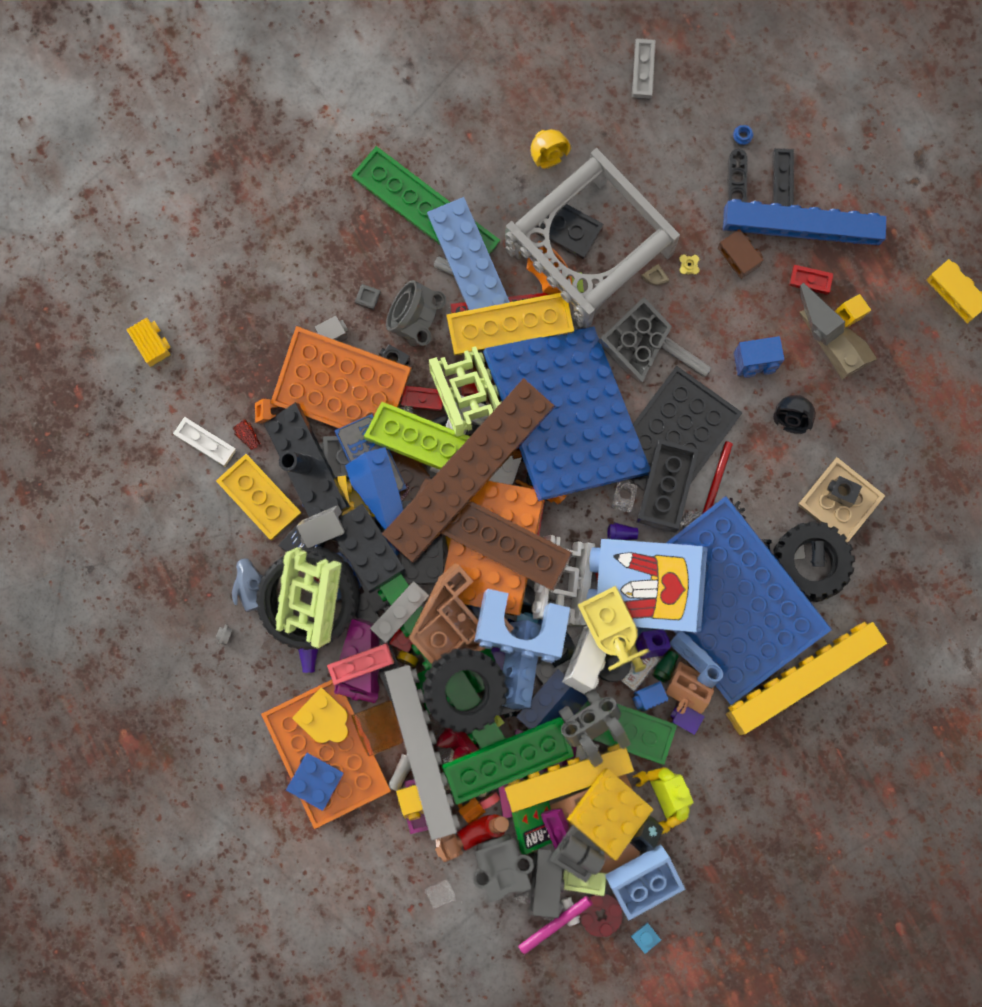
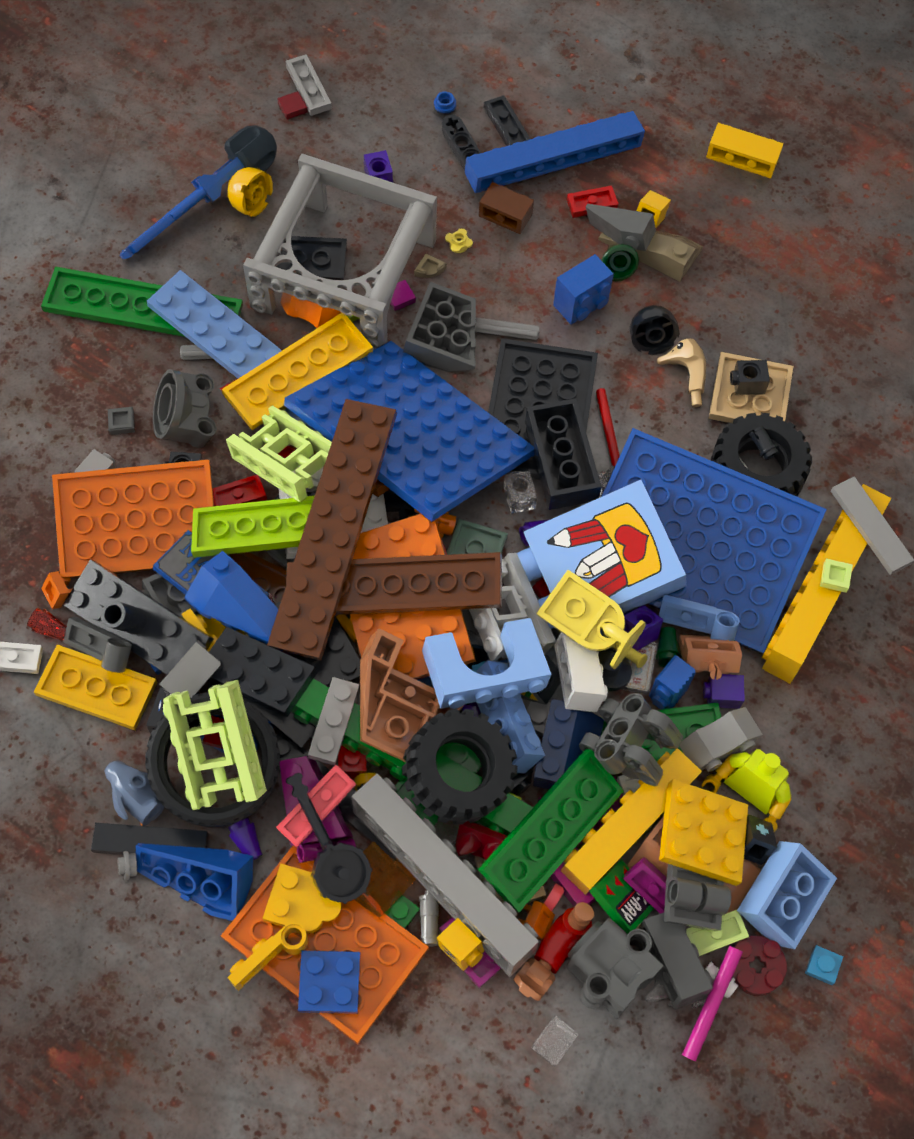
camera: 30 degrees left, 15 degrees down
none -> dark grey plate [63,617,132,673]
none -> black tile [91,822,208,855]
none -> piece [120,125,277,260]
none -> blue wedge [136,843,253,921]
none -> yellow plate [228,923,308,991]
none -> dark red tile [277,91,307,120]
none -> black piece [286,772,372,904]
none -> dark purple brick [364,150,393,182]
none -> green plate [382,891,420,929]
none -> magenta tile [390,280,416,311]
none -> sand green tile [447,519,508,555]
none -> dark green hat [601,244,639,282]
none -> tan animal [657,339,706,407]
none -> light grey brick [679,707,763,772]
none -> yellowish green plate [820,558,853,593]
none -> light grey tile [831,476,914,575]

